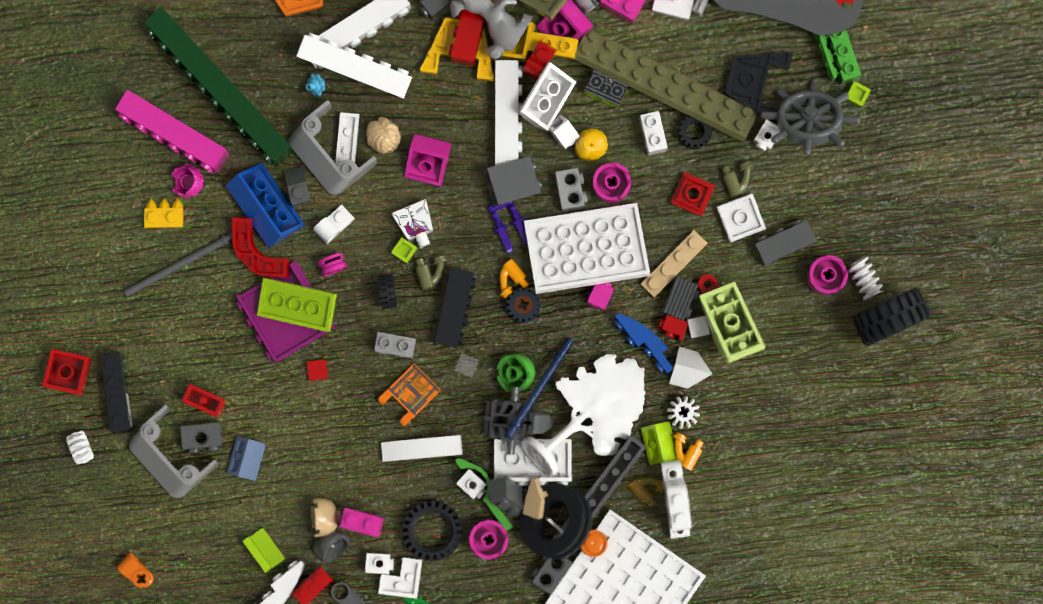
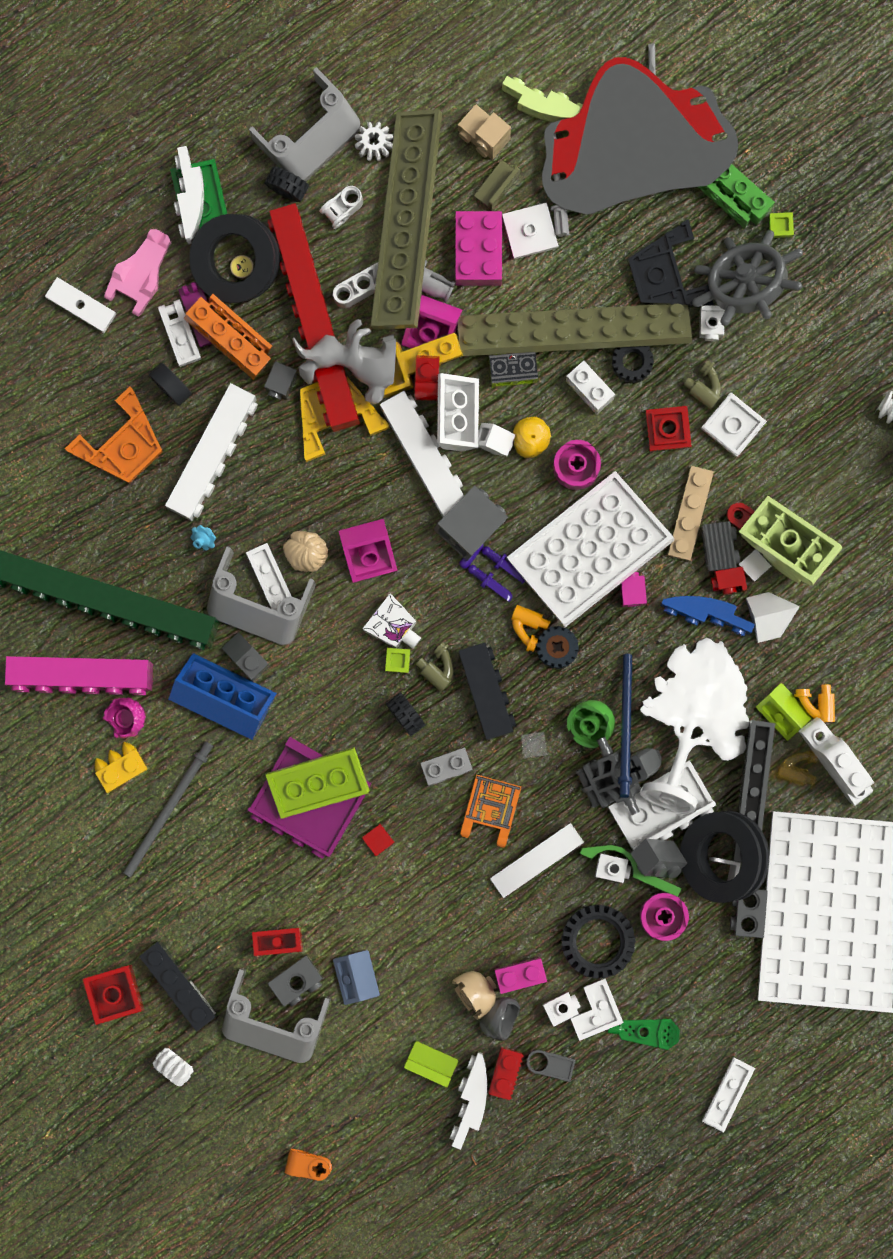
camera: 20 degrees left, 0 degrees up
red plate [232,217,289,278] -> none
white brick [296,32,412,98] -> none
white plate [314,205,355,245] -> none
dark pink wheel [317,253,348,277] -> none
tan slope [523,477,548,519] -> none
light grey brick [555,168,587,212] -> none
orange wheel [581,530,608,557] -> none
white gear [667,396,700,429] -> none
dark grey brick [754,220,817,267] -> none
dark pink brick [807,255,848,296] -> none

